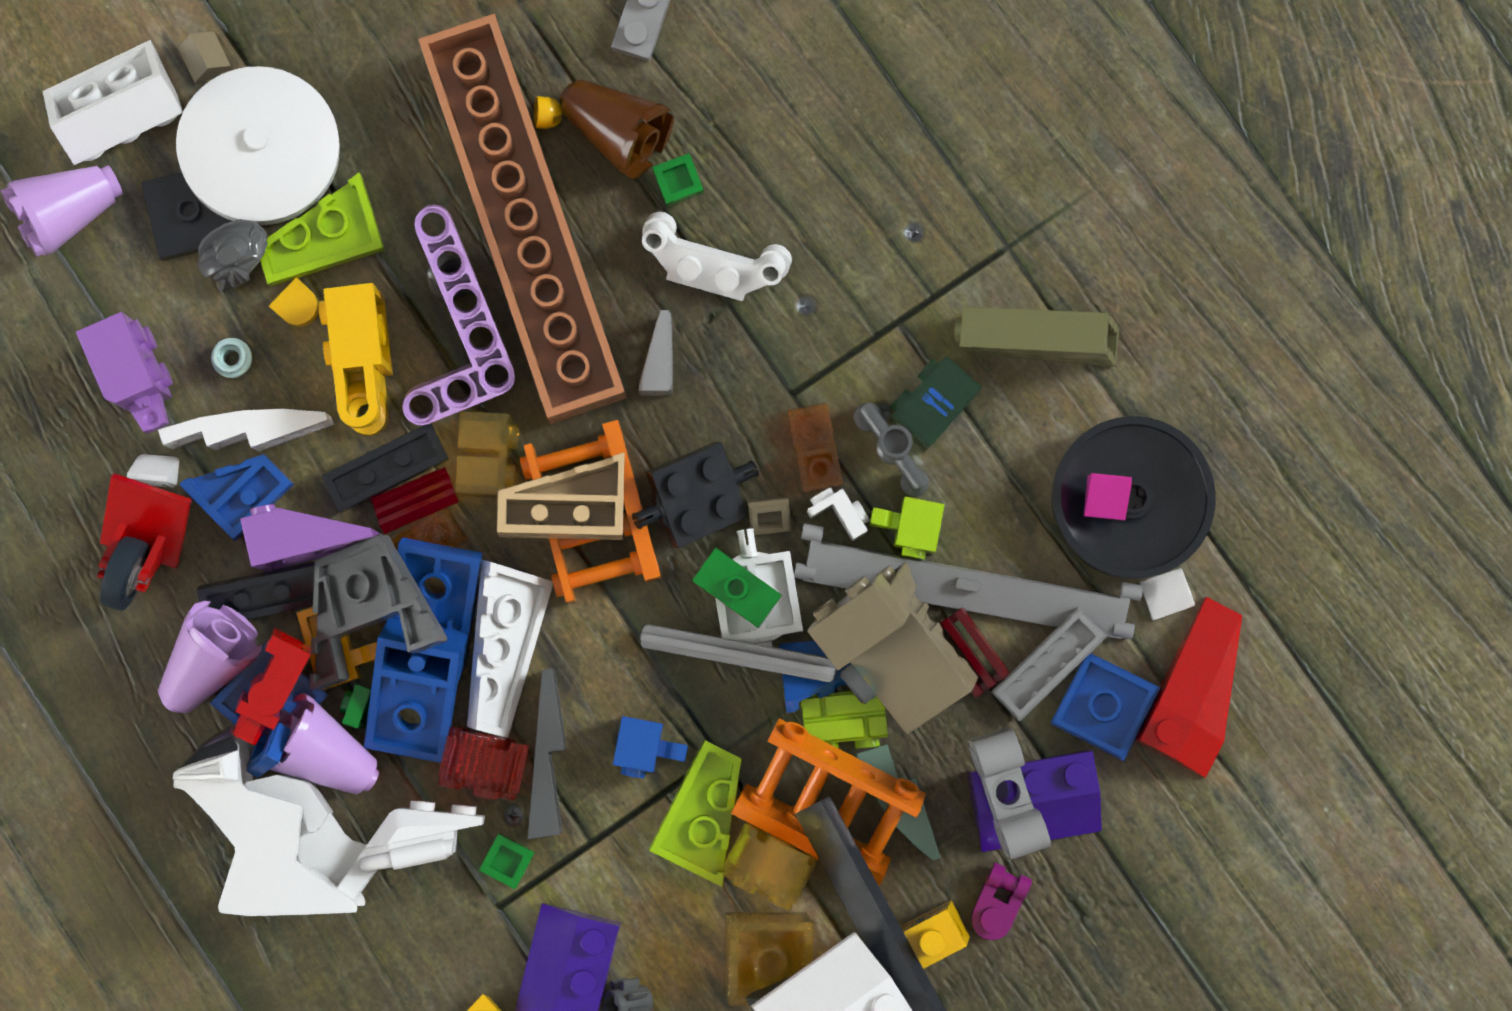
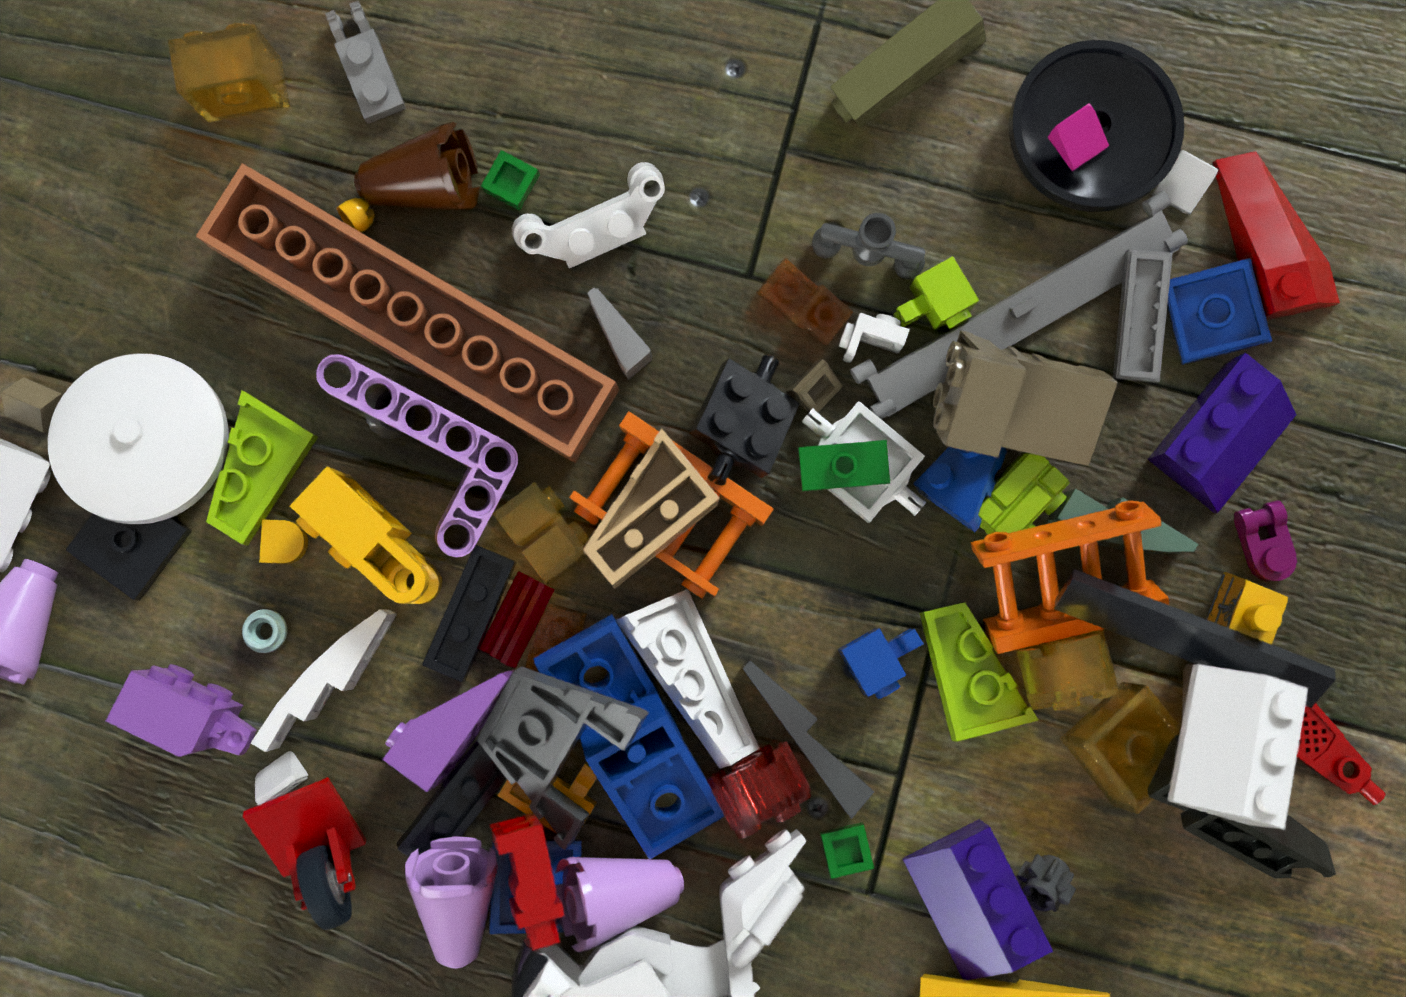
camera: 35 degrees left, 0 degrees up
blue wing [179,454,294,541] -> none
dark grey hat [197,219,268,291] -> none
blue tile [246,722,291,778] -> none
green plate [340,684,371,729] -> none
light grey axle [640,624,837,683] -> none
dark grey tile [840,664,876,704] -> none
clear green brick [890,356,983,452] -> none
dark red tile [940,607,1010,698] -> none
light grey beam [967,727,1051,860] -> none

